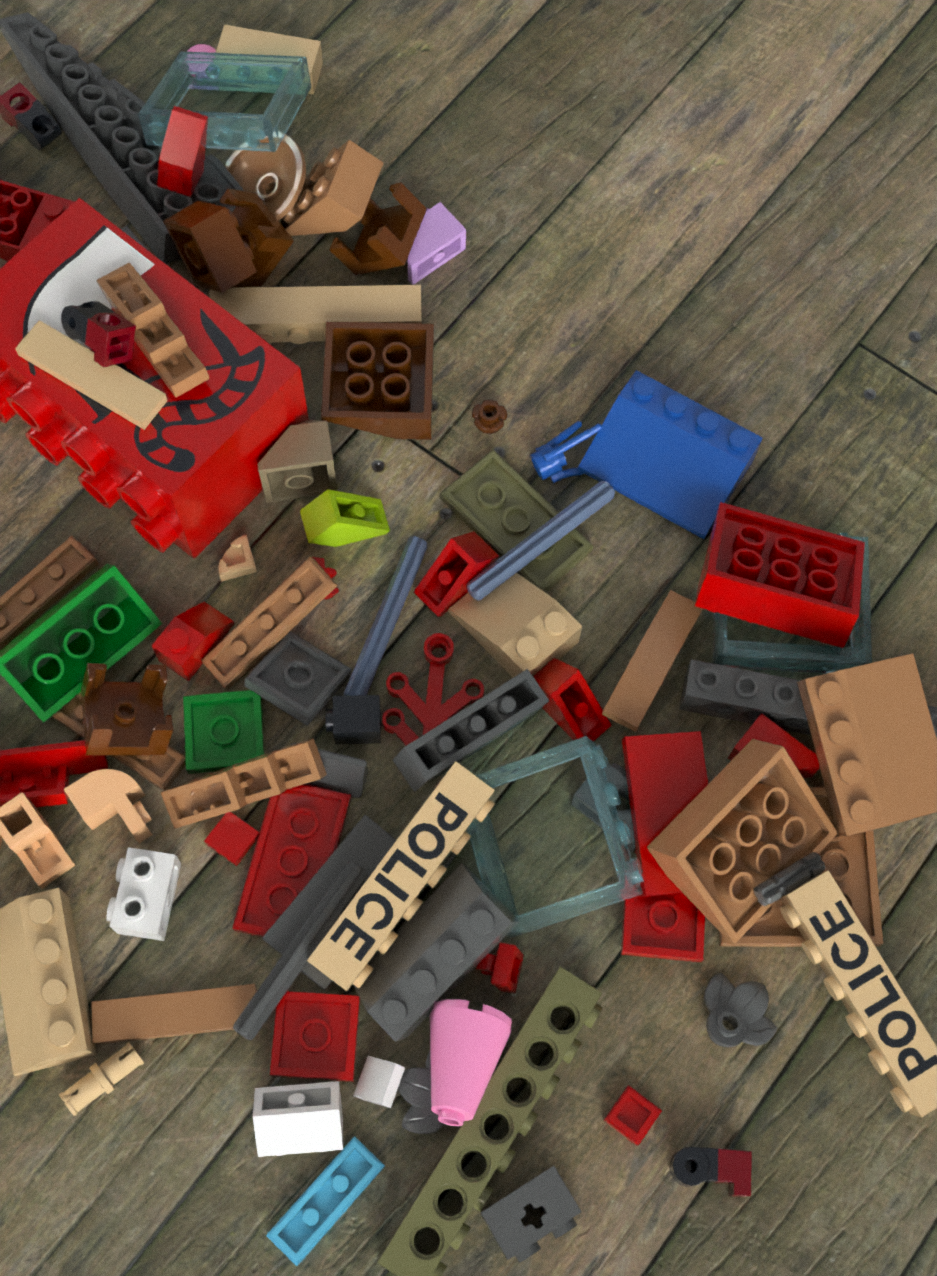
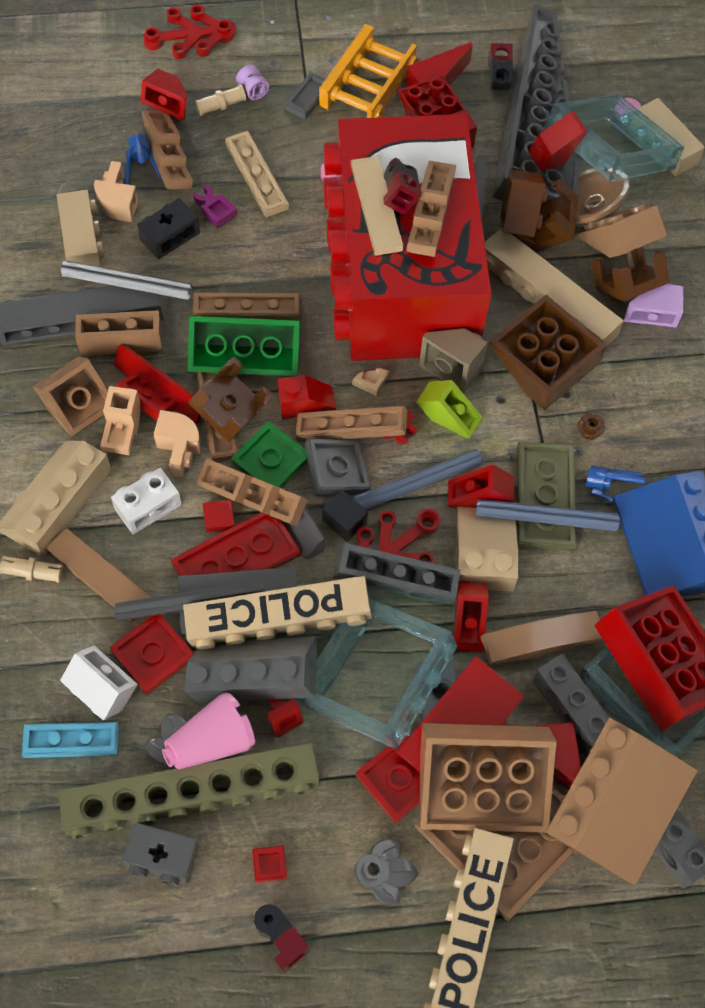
camera: 45 degrees right, 5 degrees down
white tile [353,1056,405,1108] -> none
dark grey axle [754,852,826,906] -> none

